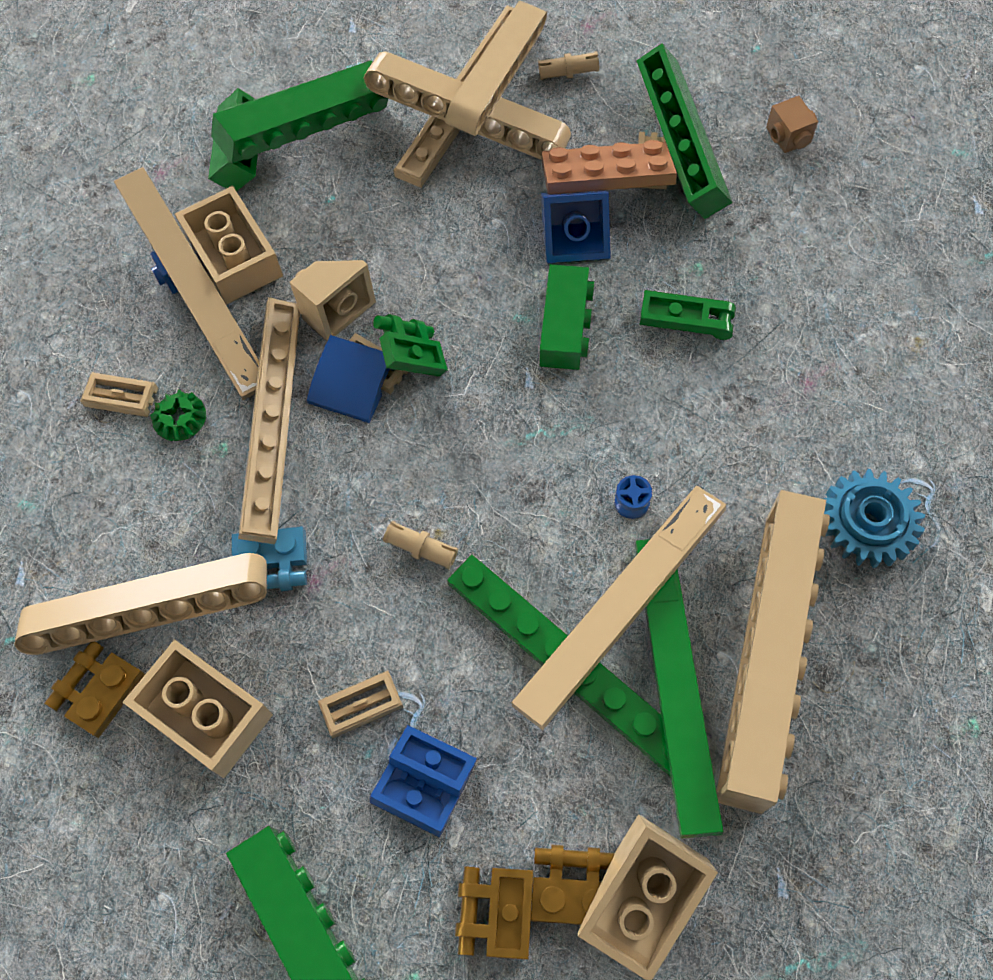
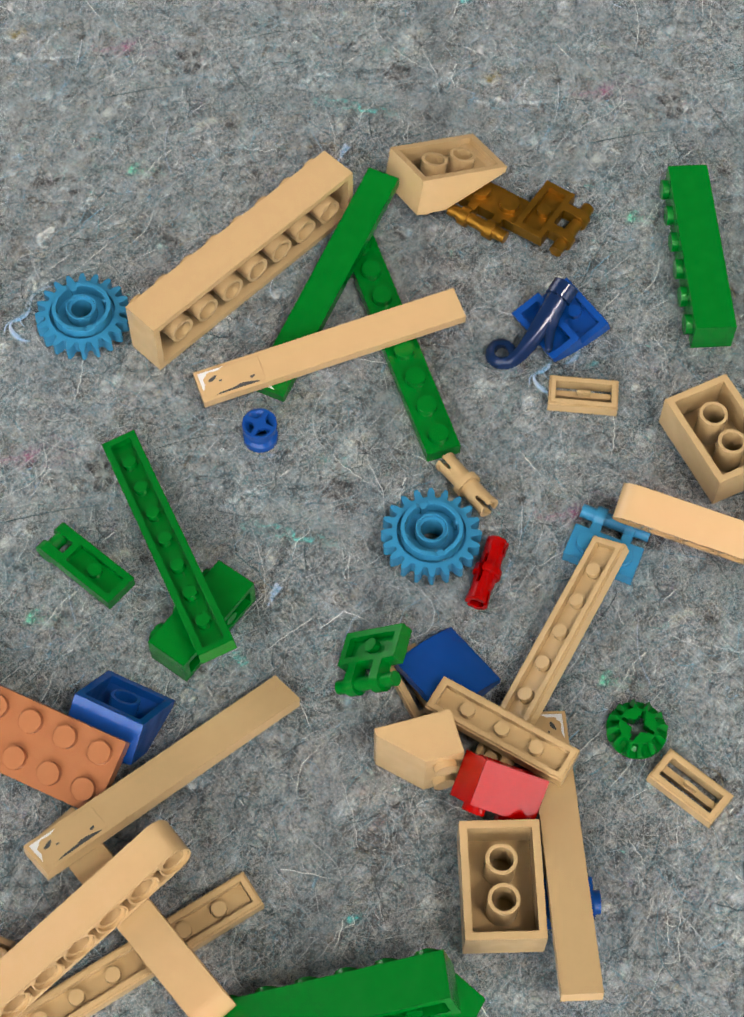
camera: 155 degrees left, 5 degrees down
none -> tan tile [23,675,300,881]
none -> green plate [101,430,237,664]
none -> dark azure gear [381,488,482,585]
none -> tan tile [424,676,580,787]
none -> brick [450,750,550,820]
none -> red pin [465,535,509,610]
none -> dark blue plant [485,277,578,369]

